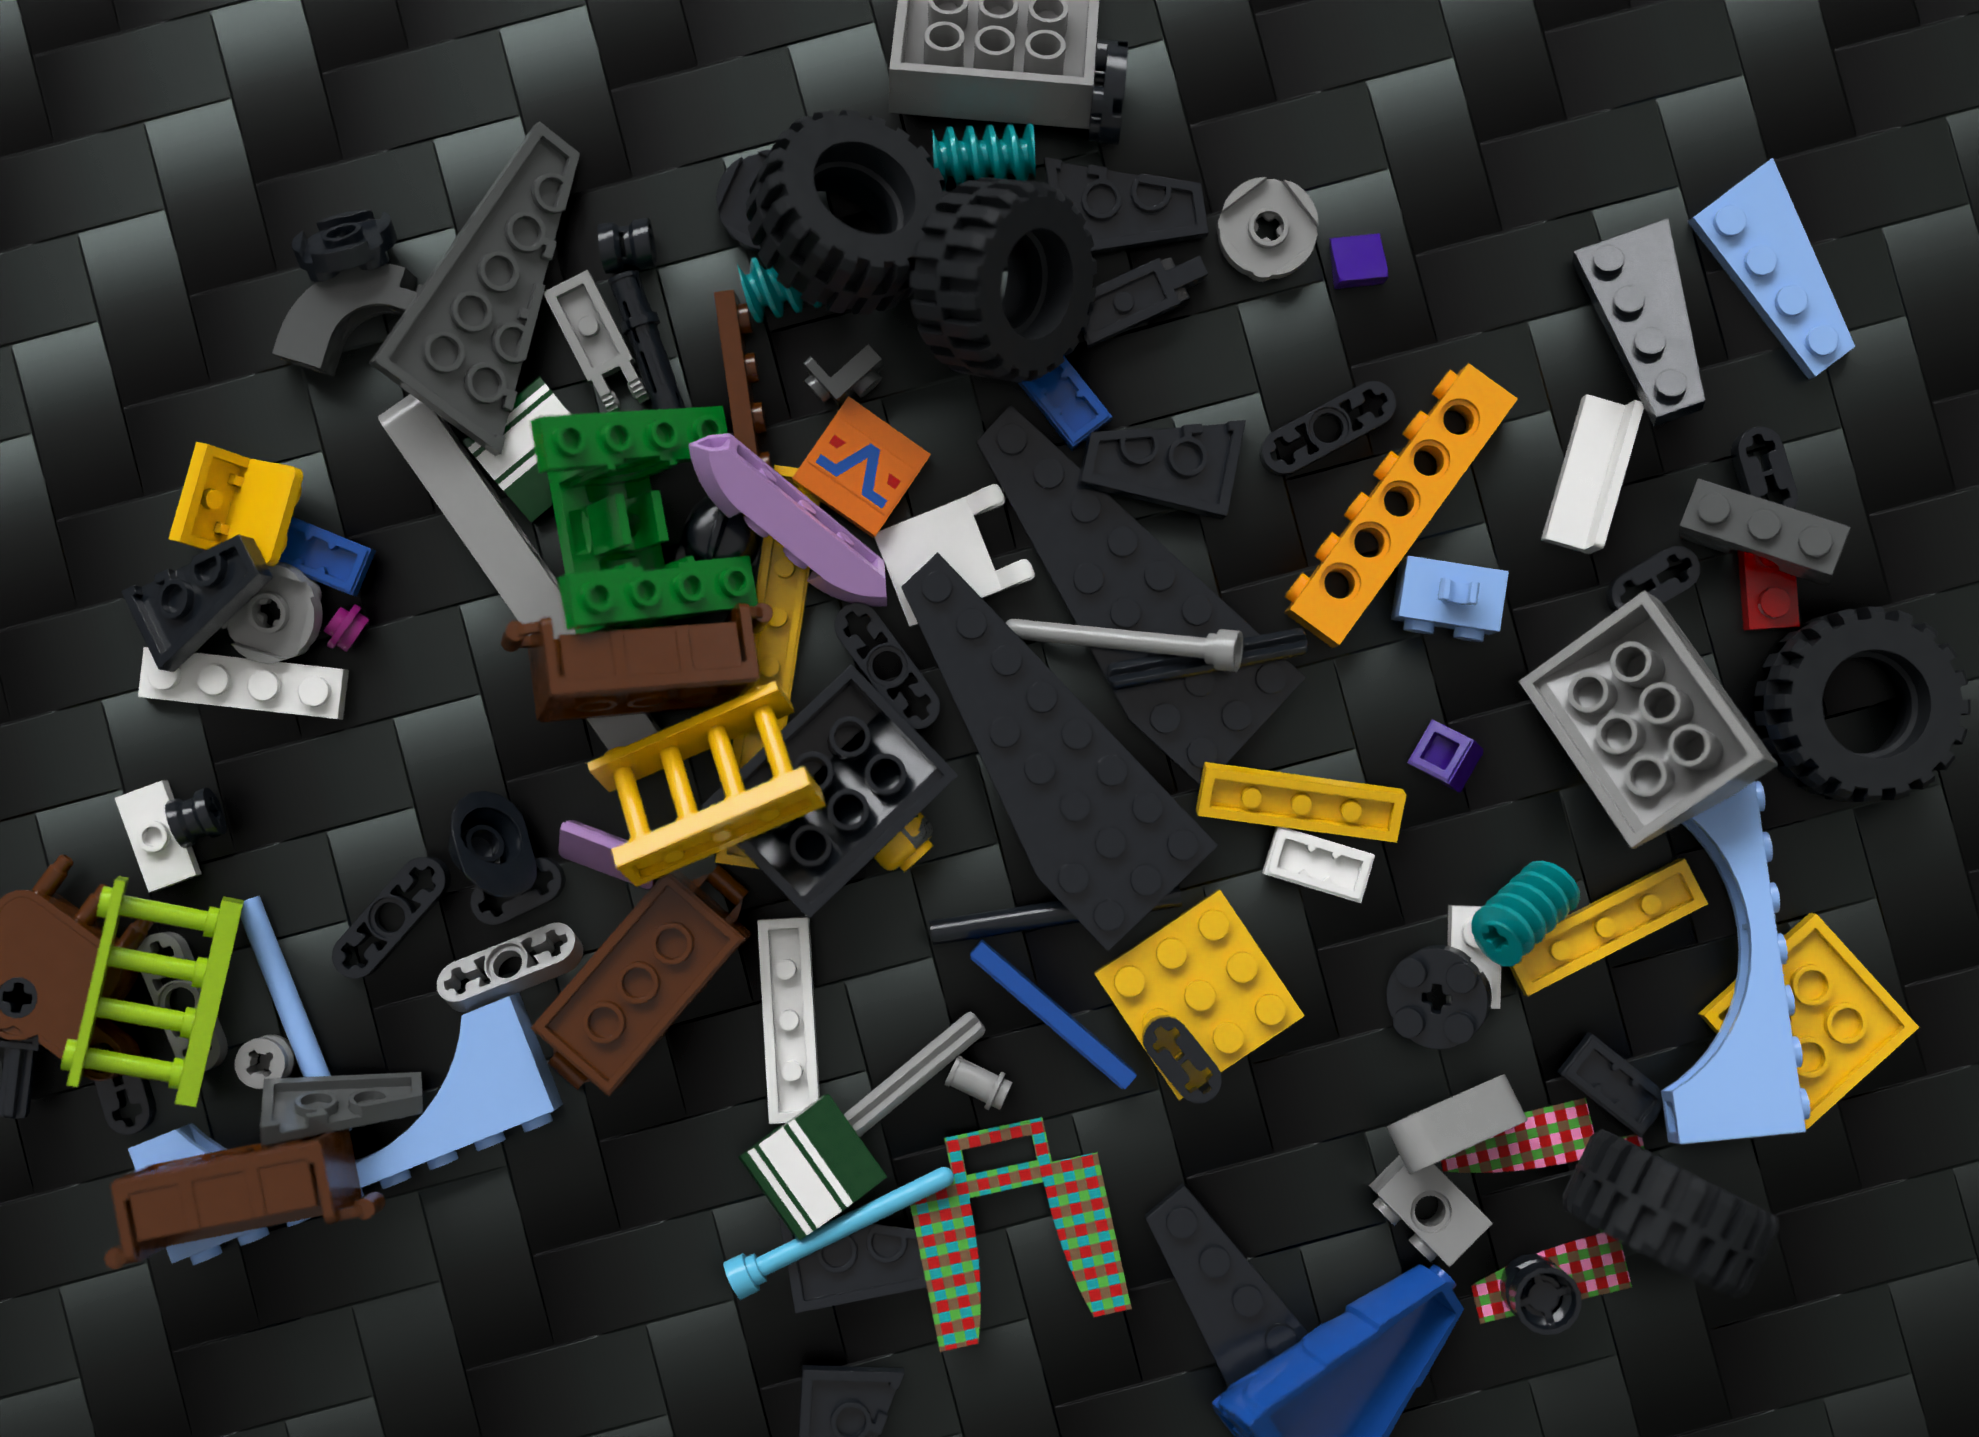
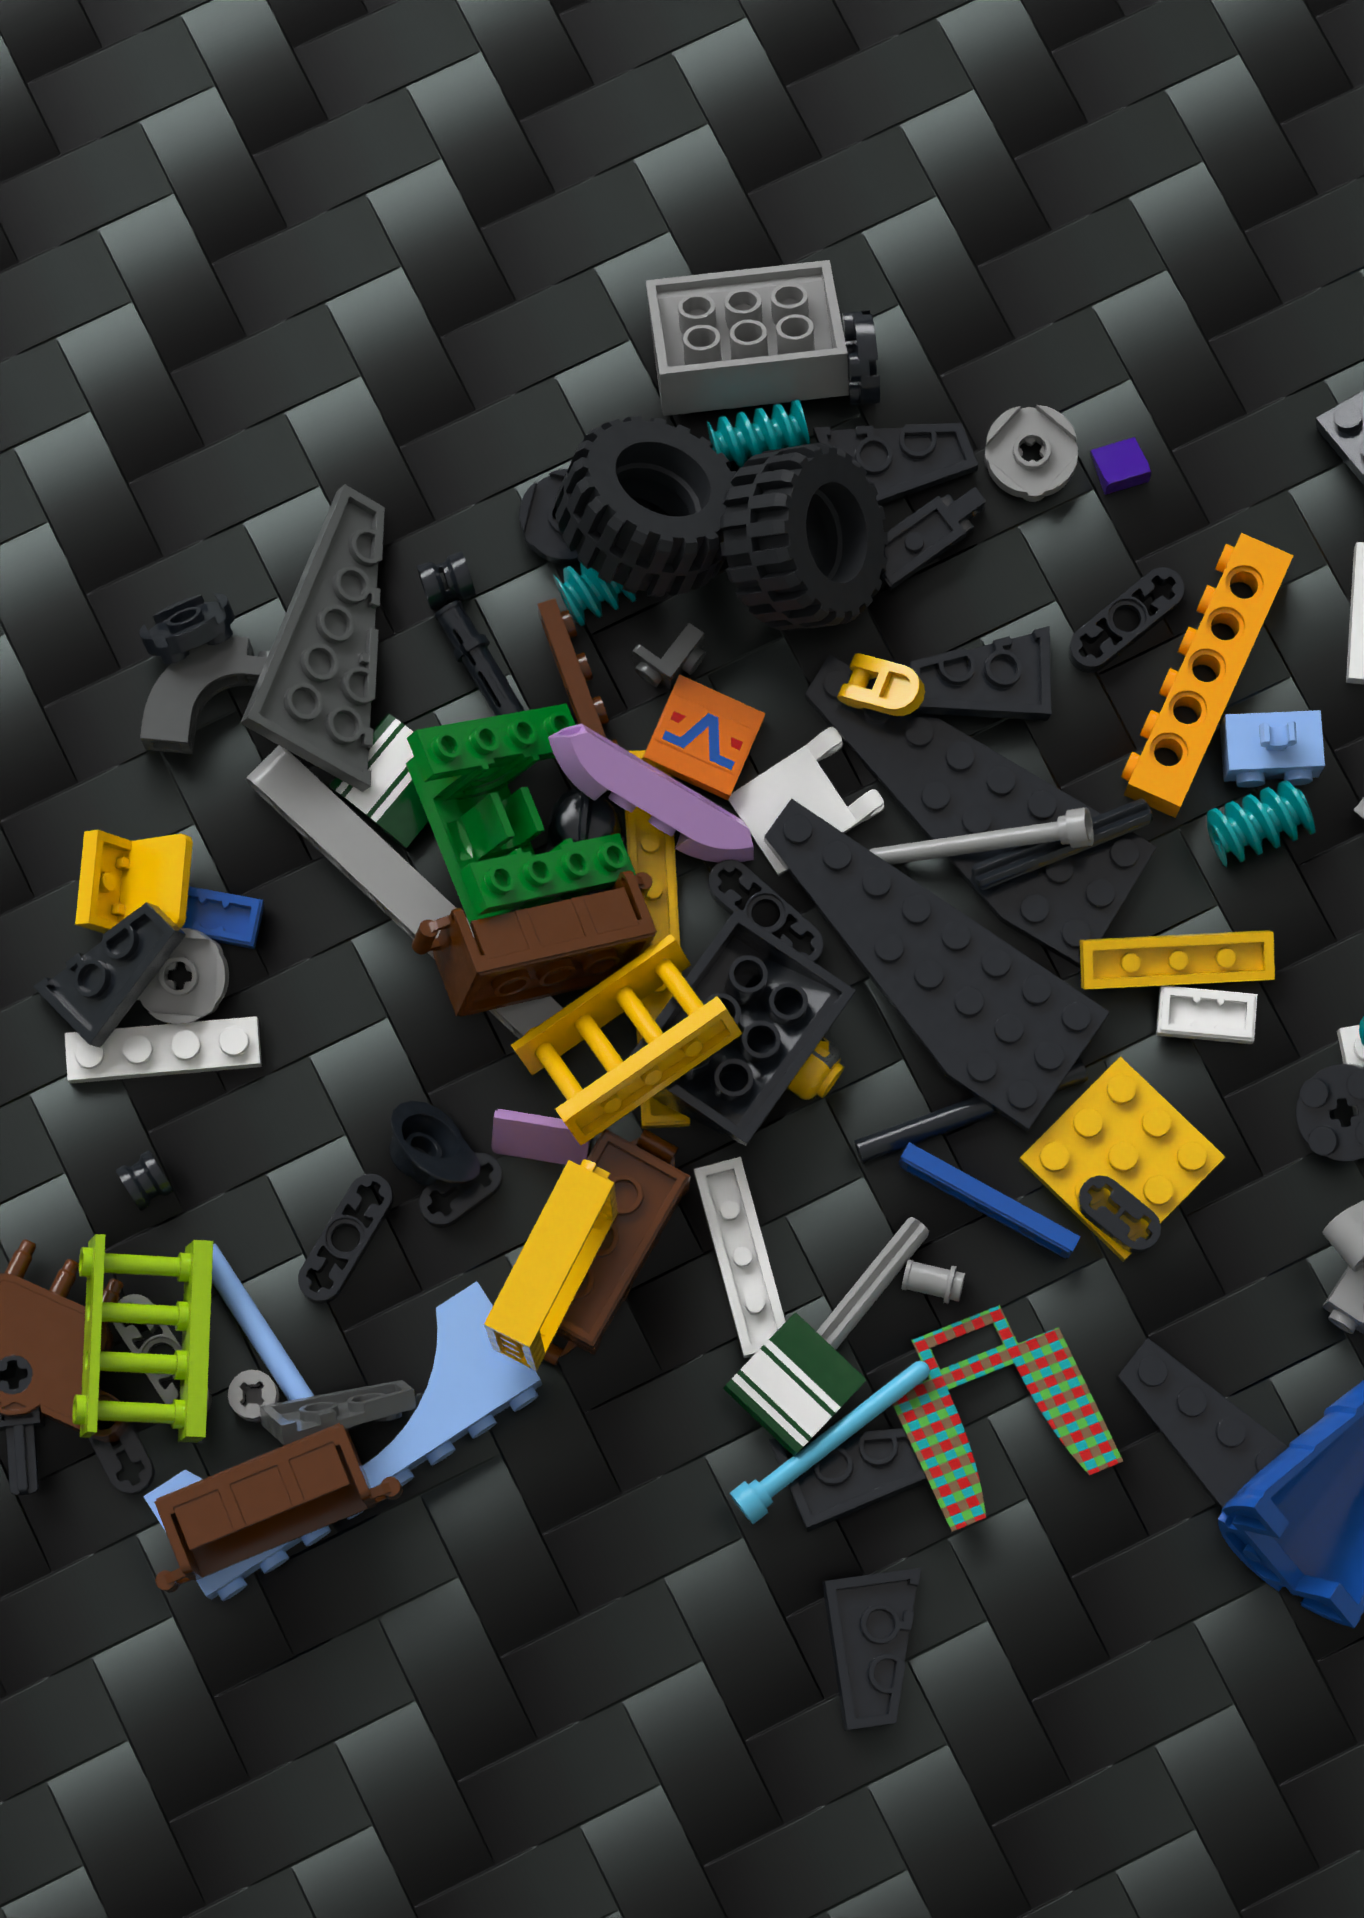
camera: 15 degrees left, 10 degrees down
white plate [115,780,202,893] -> none
magenta plate [324,604,369,652] -> none
light grey beam [437,923,583,1012] -> none
light grey hinge [543,270,650,412] -> none
blue plate [1018,355,1112,450] -> none
dark purple slope [1407,719,1483,792] -> none
none -> yellow window [484,1159,618,1371]
none -> yellow plate [837,653,925,716]
none -> teal piece [1207,780,1316,867]

